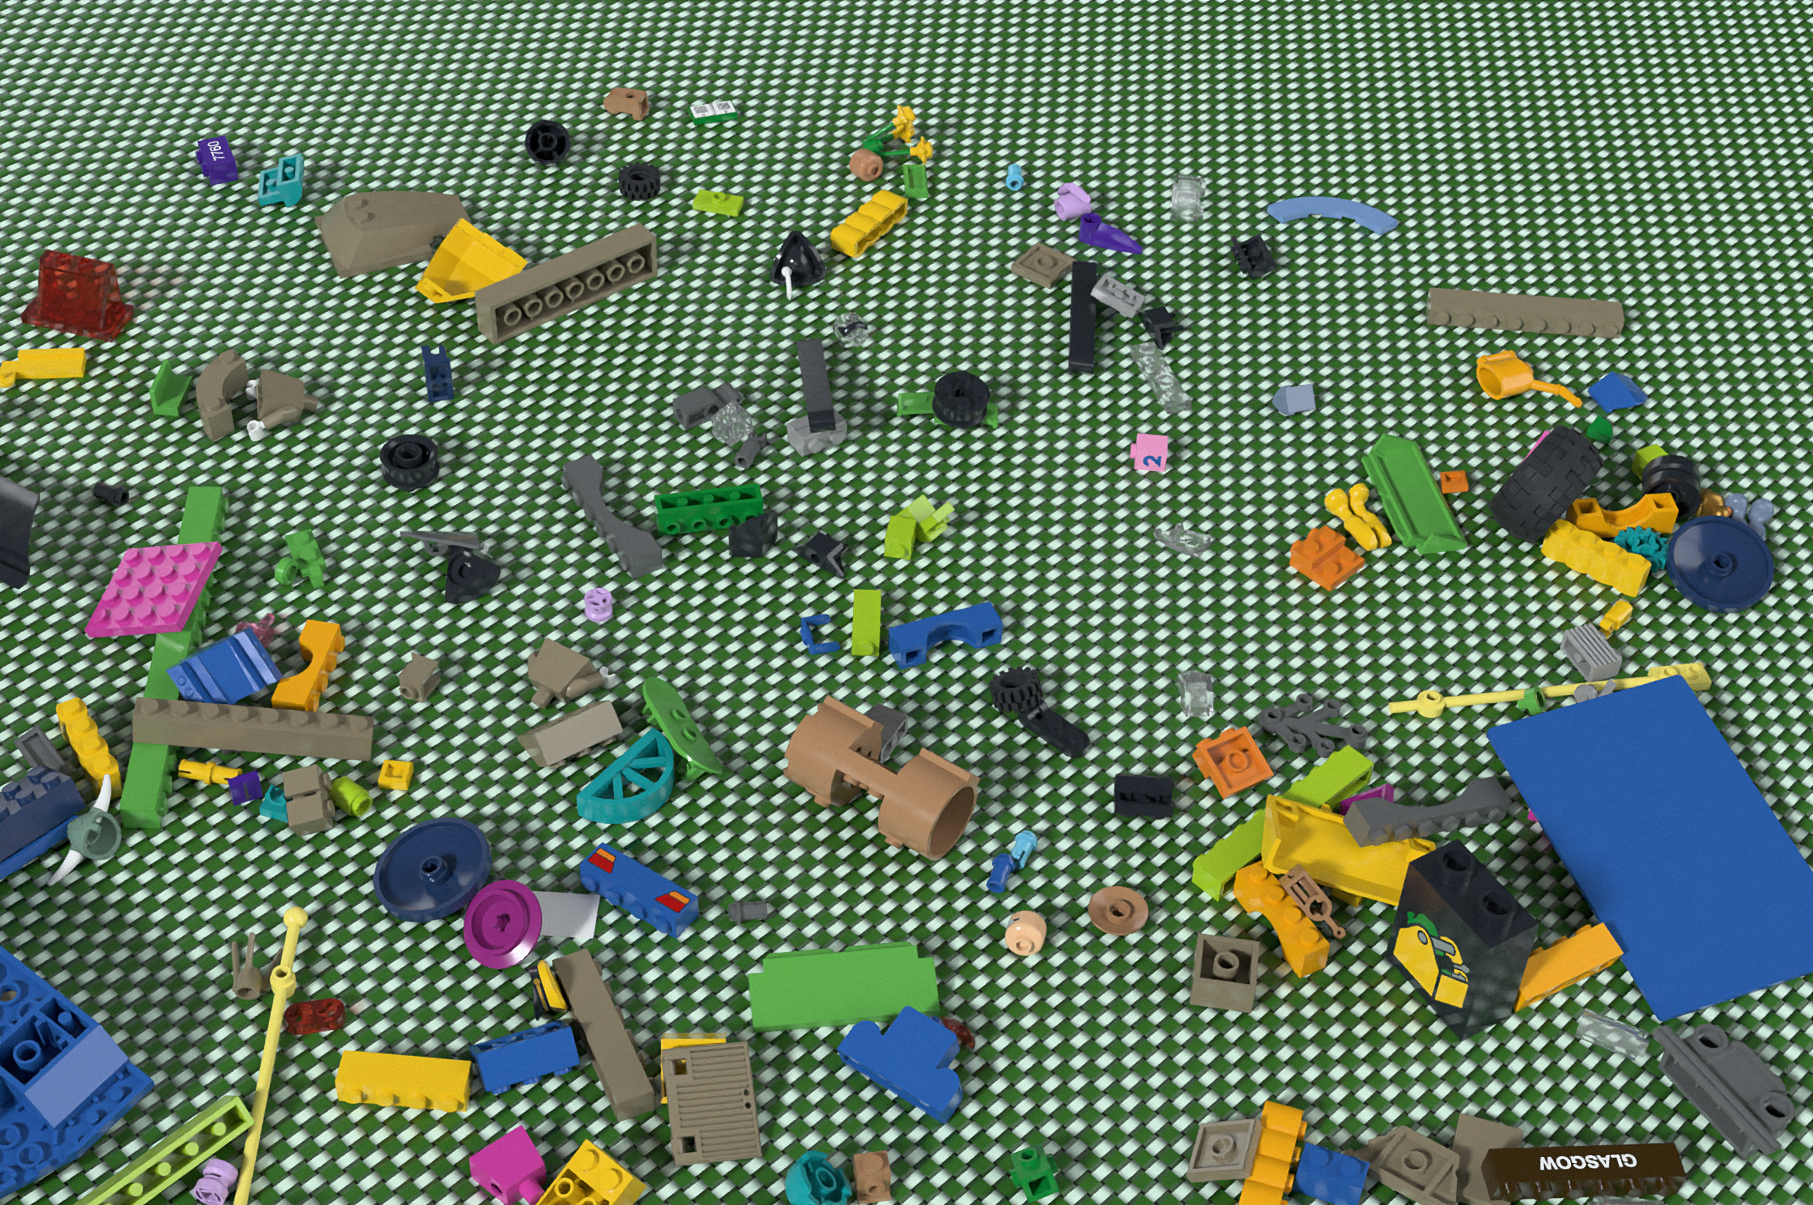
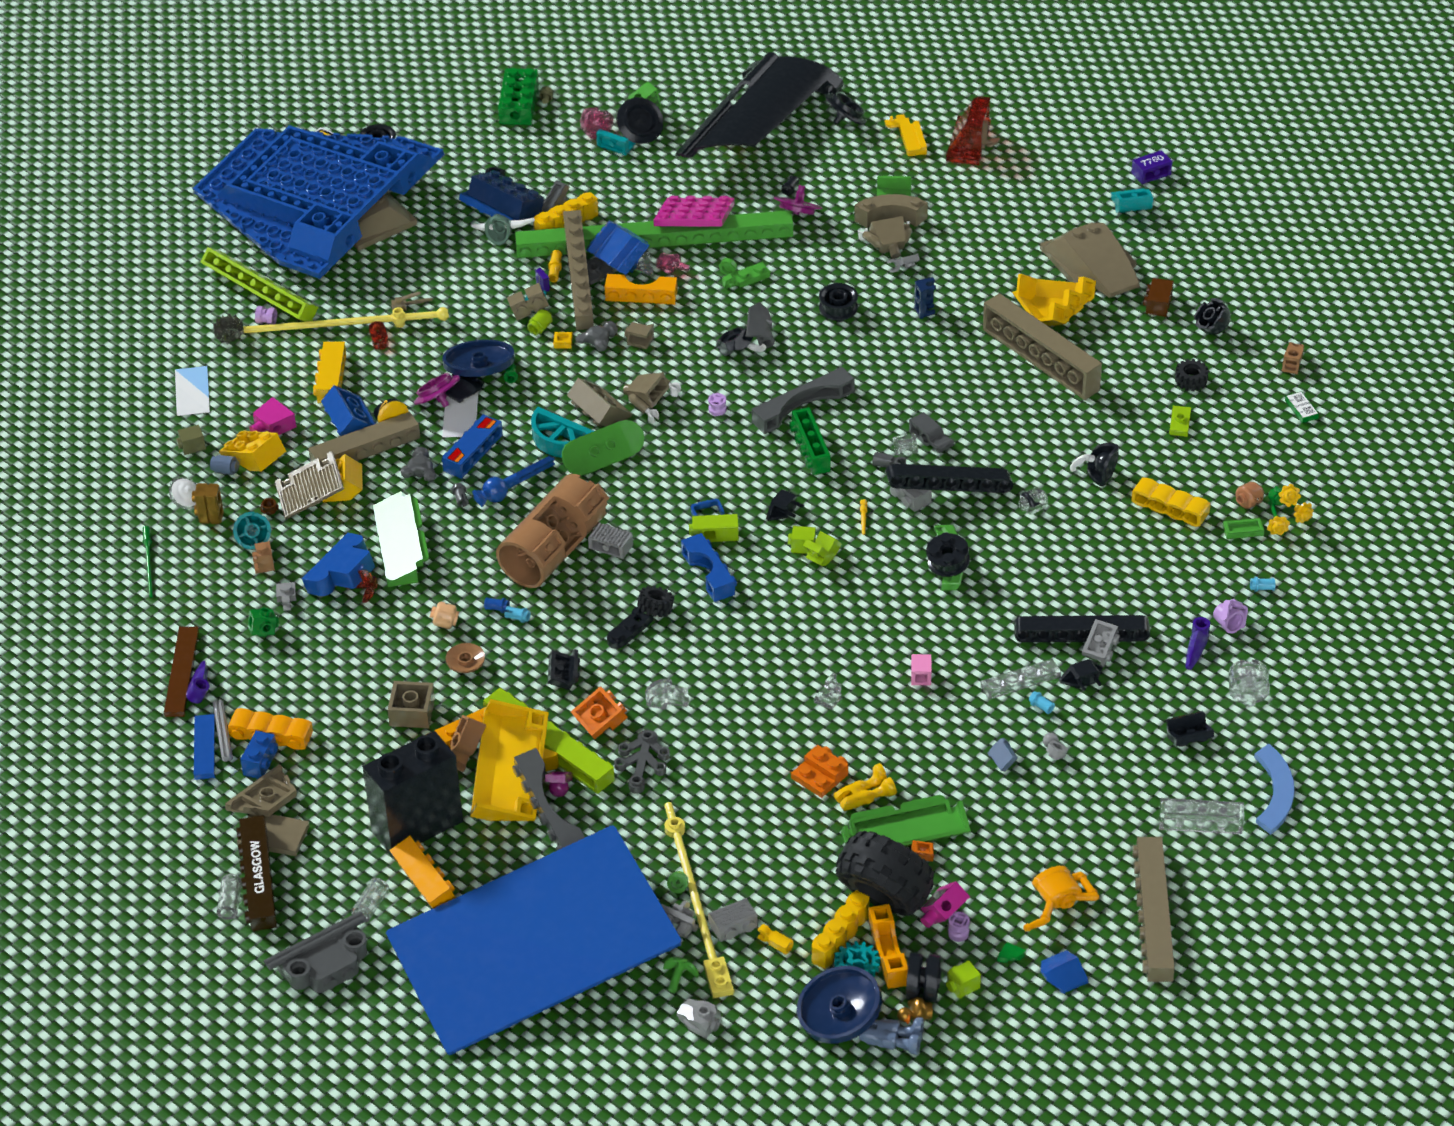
camera: 90 degrees right, 0 degrees up
black slope [729,510,778,558] -> none
dark tan tile [1011,242,1077,289] -> none
dark tan tile [1186,1118,1263,1183] -> none
none -> reddish brown plate [260,498,279,515]
none -> light grey plate [276,582,296,611]
none -> dark grey animal [401,447,437,481]
none -> blue piece [472,455,555,507]
none -> dark grey animal [575,321,618,351]
none -> light grey hand [677,998,721,1039]
none -> magenta piece [774,185,823,215]
none -> yellow piece [860,499,867,535]
none -> light grey plate [887,253,920,273]
none -> medium azure pin [1029,691,1055,714]
none -> light grey plate [1043,733,1068,760]
none -> reddish brown brick [1143,278,1174,317]
none -> clear brick [1159,798,1244,834]

